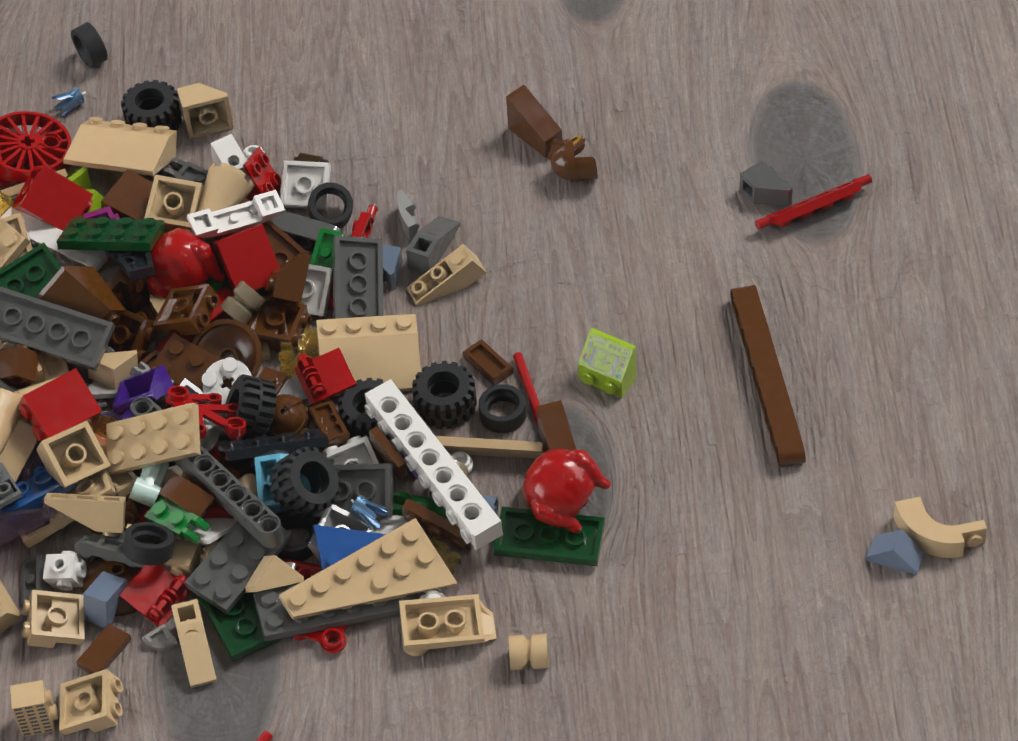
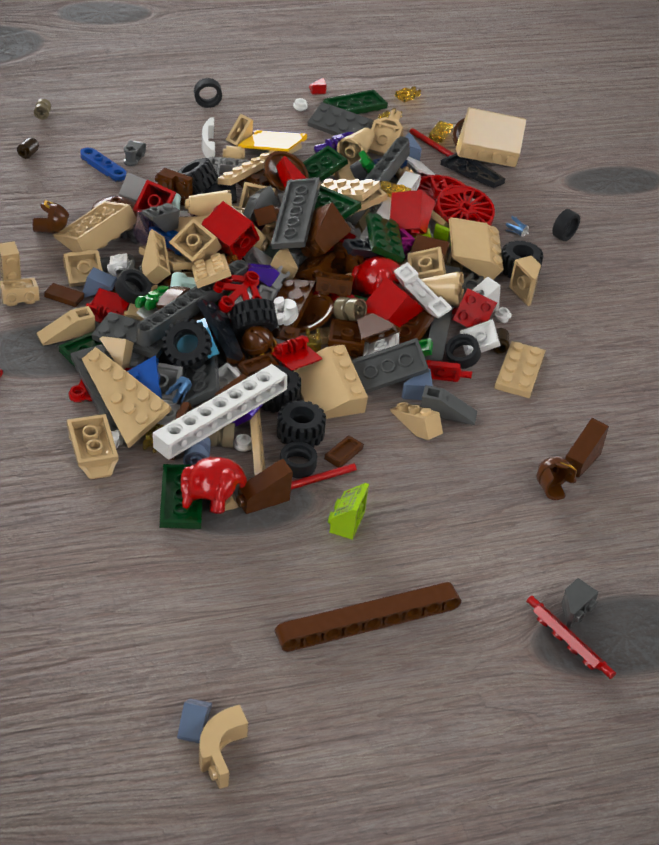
camera: 70 degrees right, 10 degrees down
light grey slope [397,189,419,243] -> none
tan wheel [509,633,549,671] -> none
none -> tan plate [494,341,546,398]

